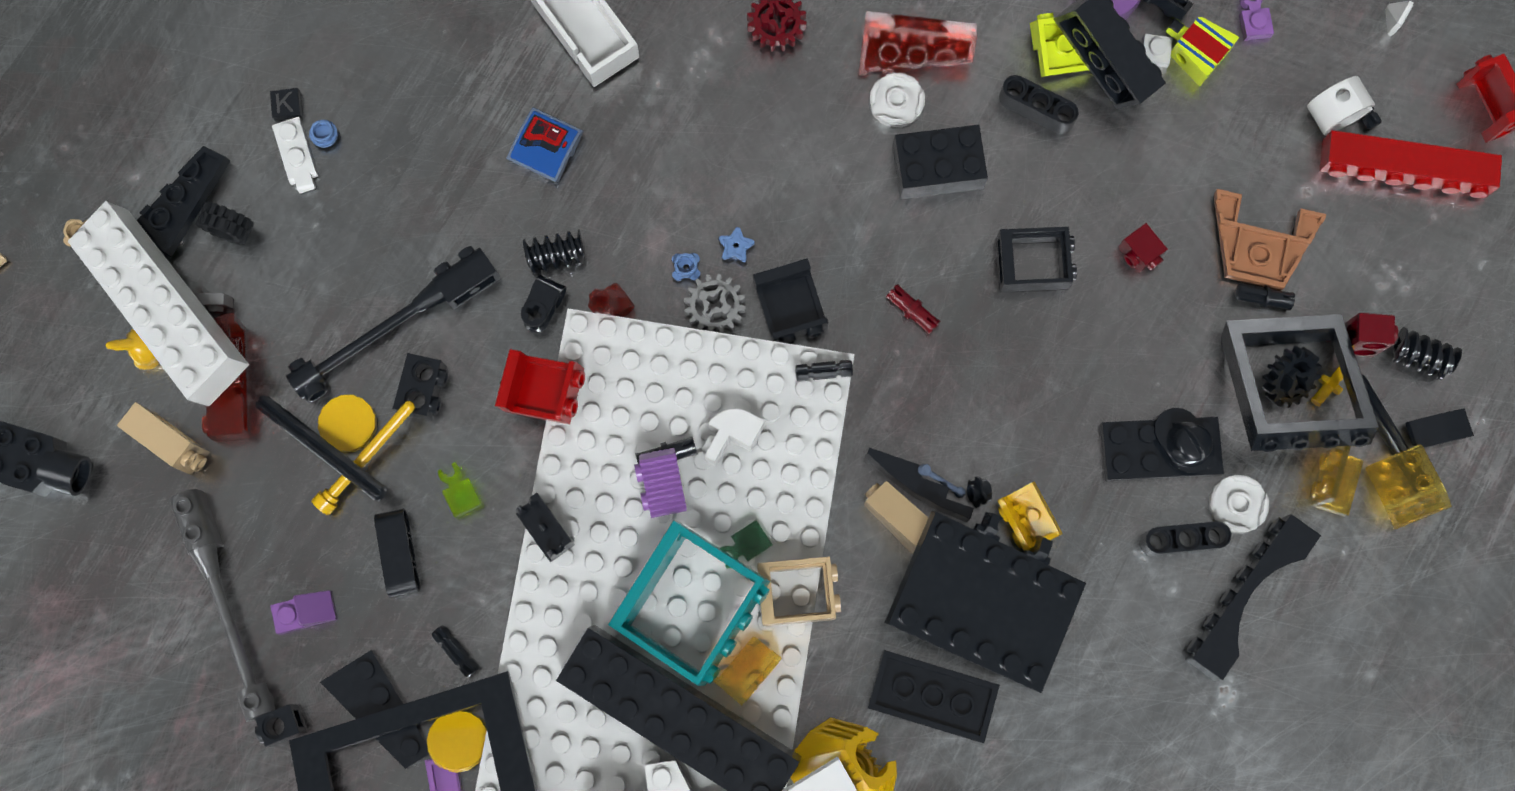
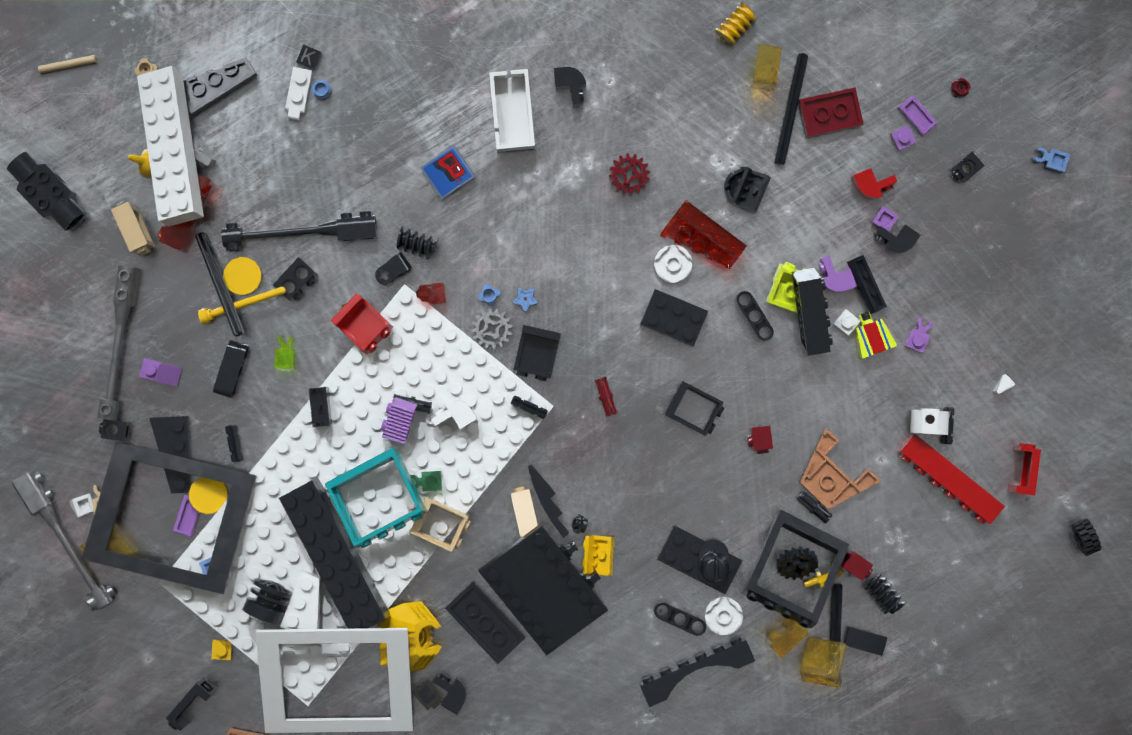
camera: 25 degrees right, 10 degrees up
black tyre [195,202,254,245] -> none
clear yellow panel [713,637,782,707] -> none
sand blue hinge [918,464,965,498] -> none

